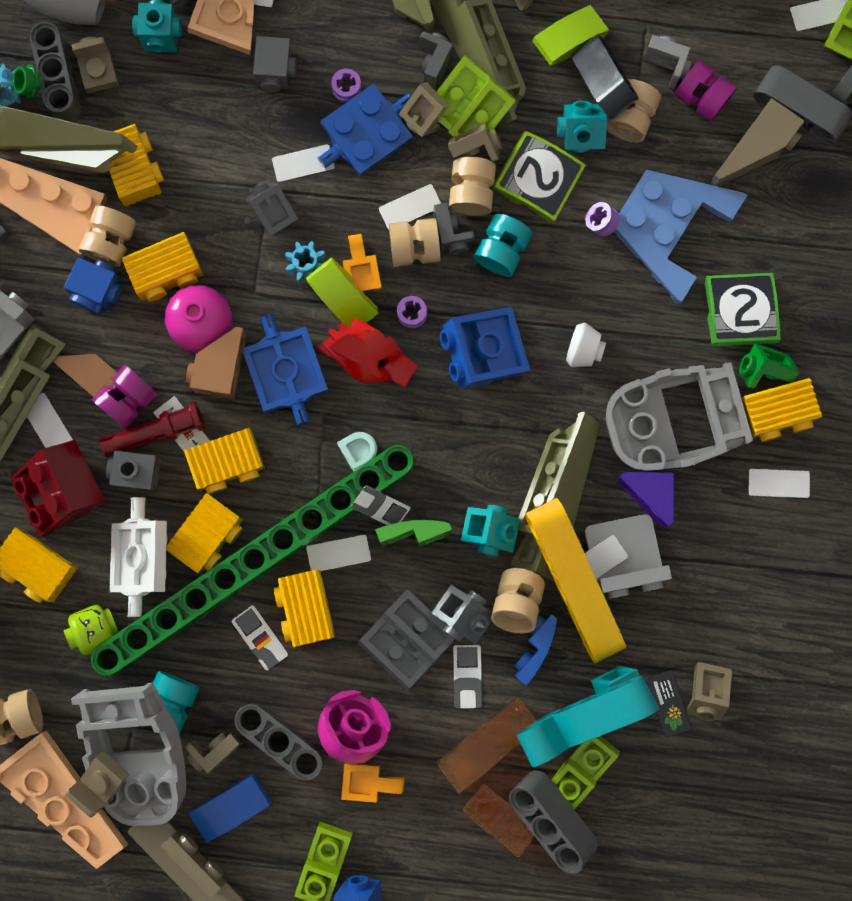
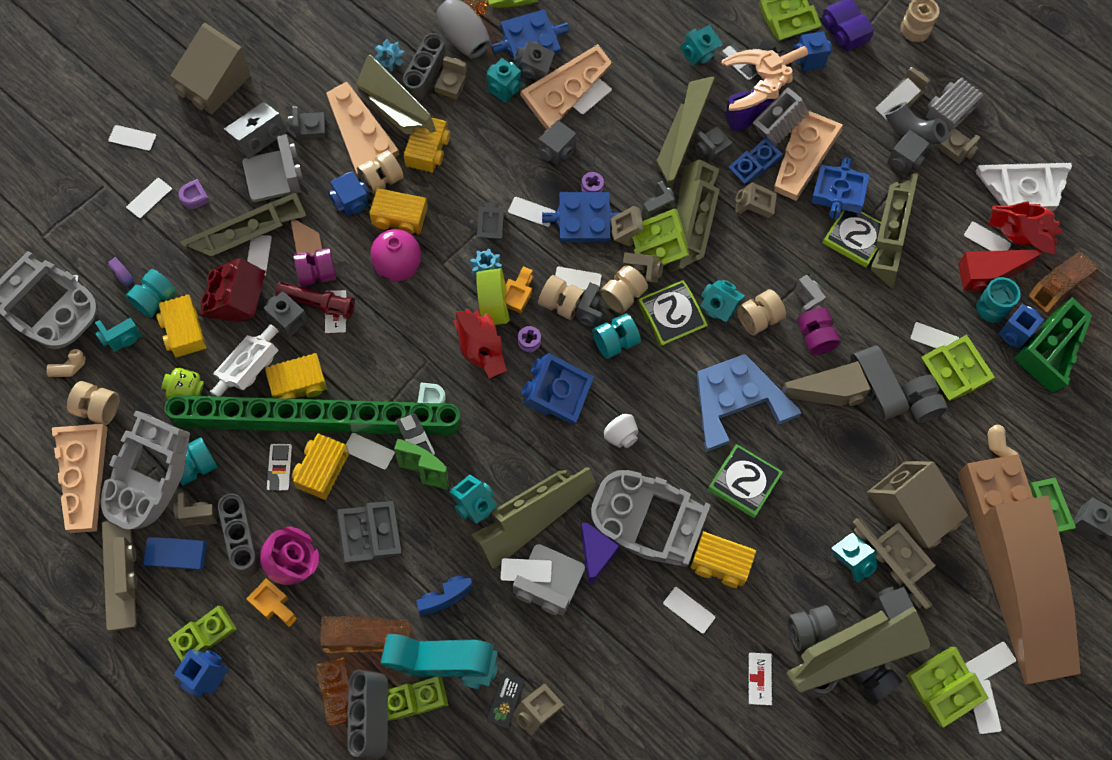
camera: 35 degrees right, 15 degrees down
green plate [12,64,43,98] -> none
dark tan bracket [66,751,130,817] -> none
yellow brick [184,428,265,494] -> none
medium nougat slope [186,327,247,400] -> none
blue plate [242,314,329,426] -> none
dark grey brick [432,585,492,645] -> none
sticker [453,645,482,708] -> none
tan wheel [491,568,545,634] -> none
yellow beam [525,498,626,664] -> none
lime slope [533,5,609,66] -> none
black beam [571,34,639,120] -> none
medium lavender bush [585,202,620,236] -> none
green bracket [739,343,799,389] -> none

